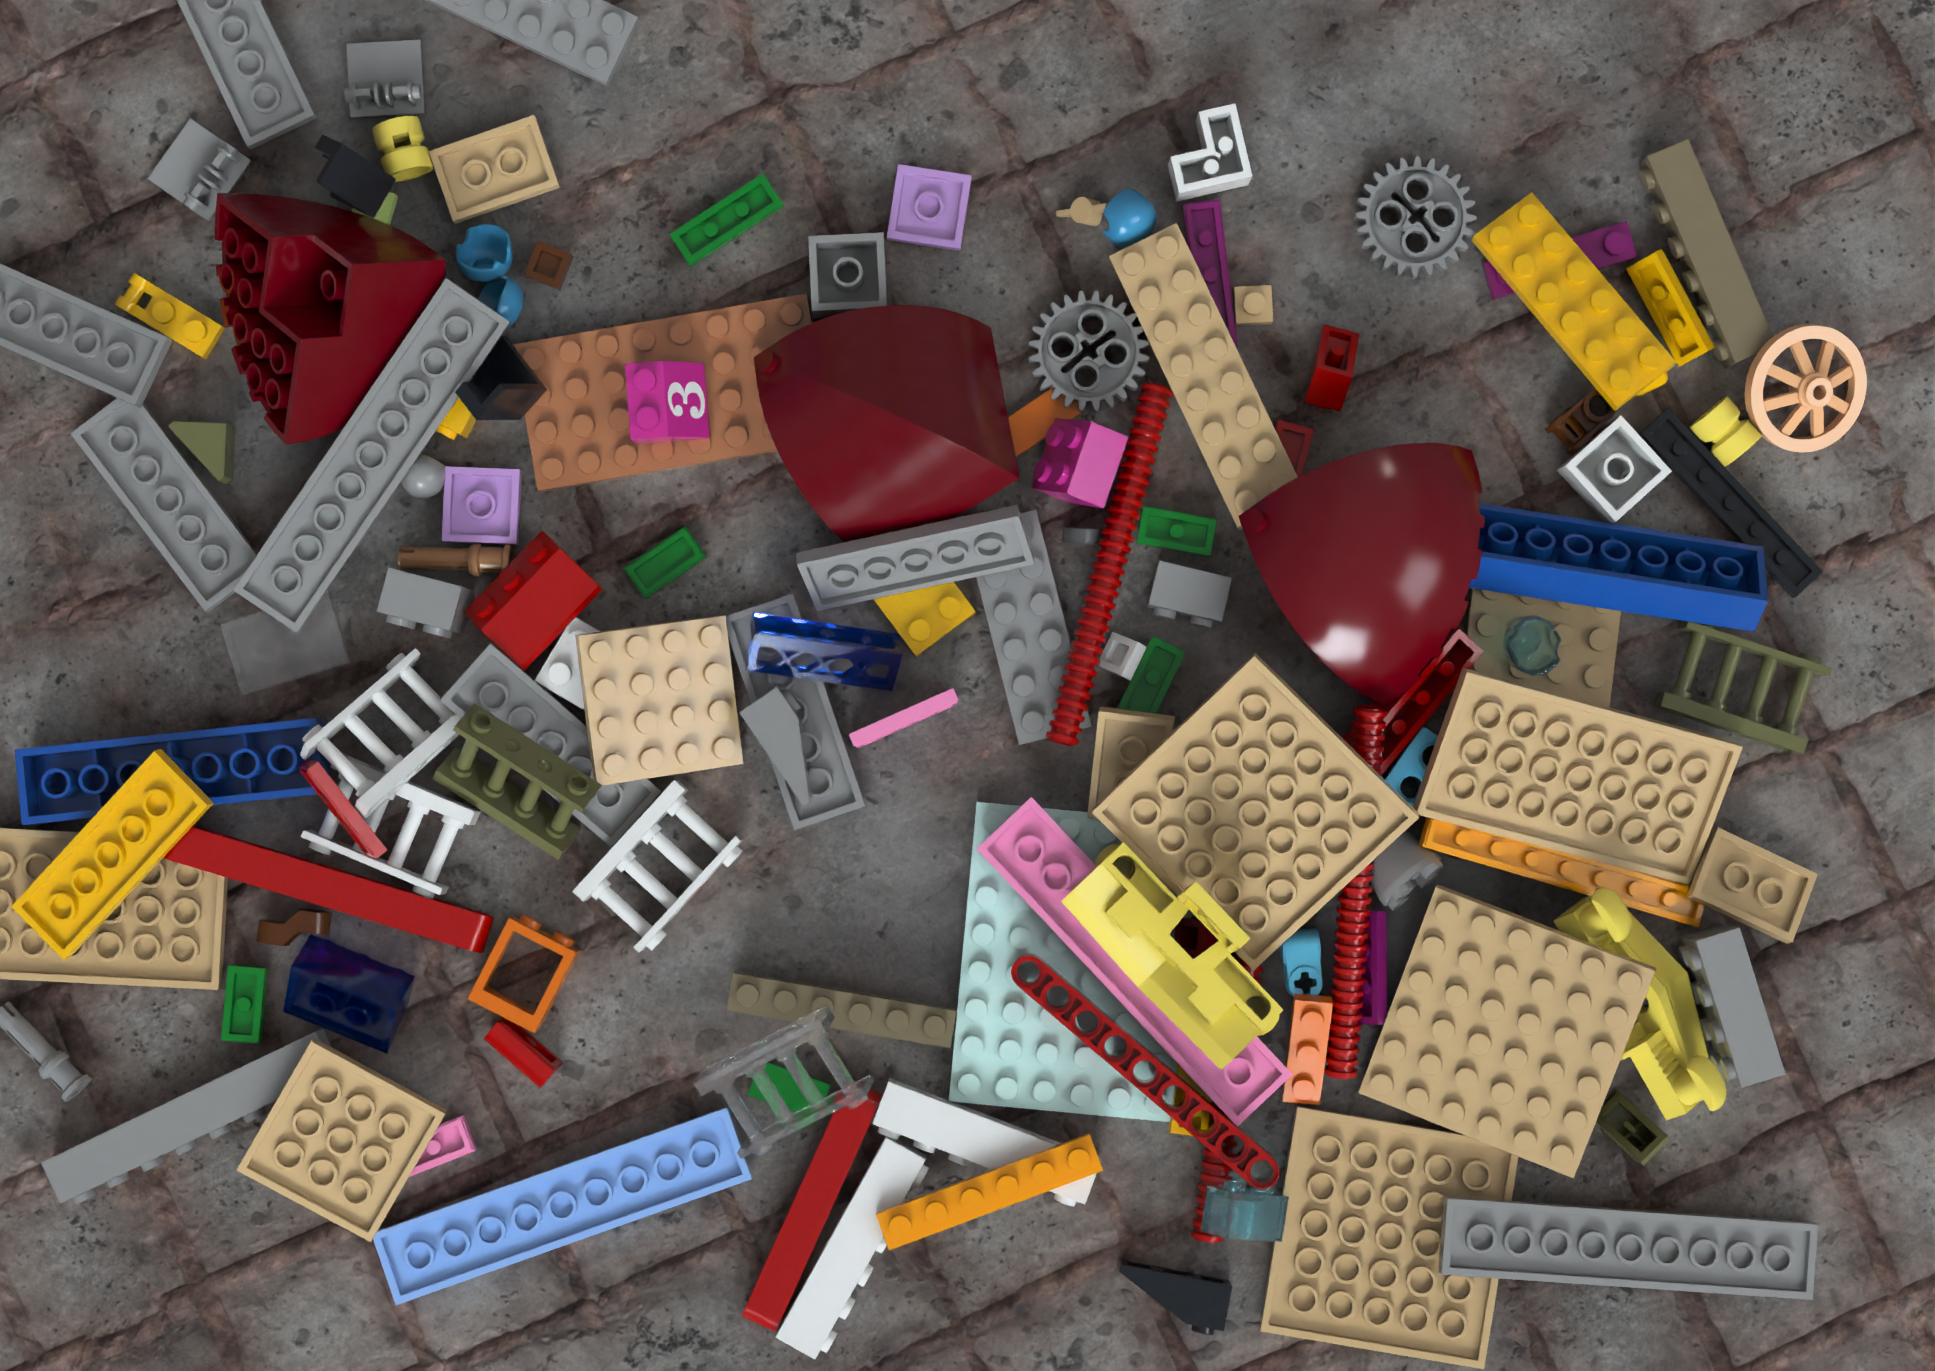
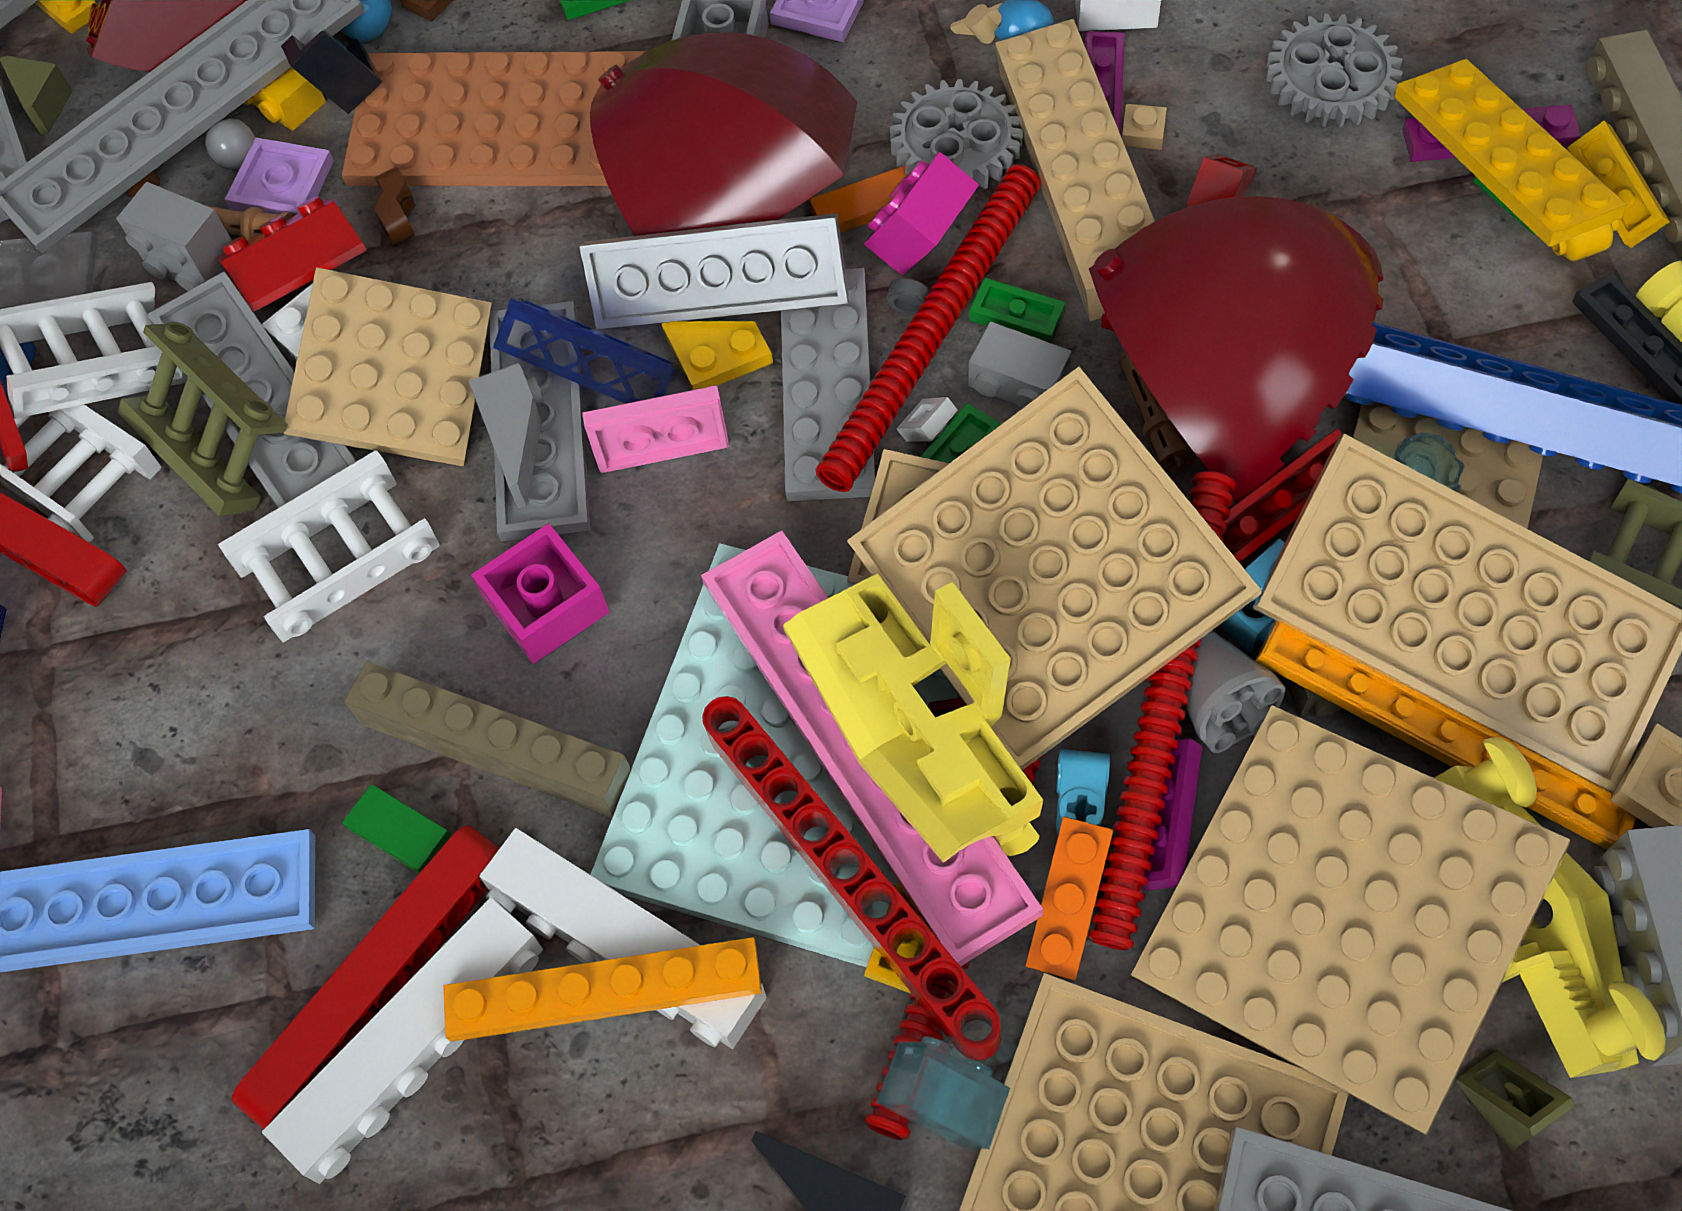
camera: 15 degrees right, 25 degrees down
orange window [467,914,581,1033] -> none
red brick [484,1017,563,1088] -> none
green tile [624,526,707,599] -> none
dark pink slope [625,361,710,444] -> none
clear fence [693,1005,874,1159] -> none
reddish brown piece [1545,389,1616,457] -> none
white brick [1557,415,1672,523] -> none
none -> reddish brown piece [373,167,415,246]
none -> dark pink brick [471,523,610,664]

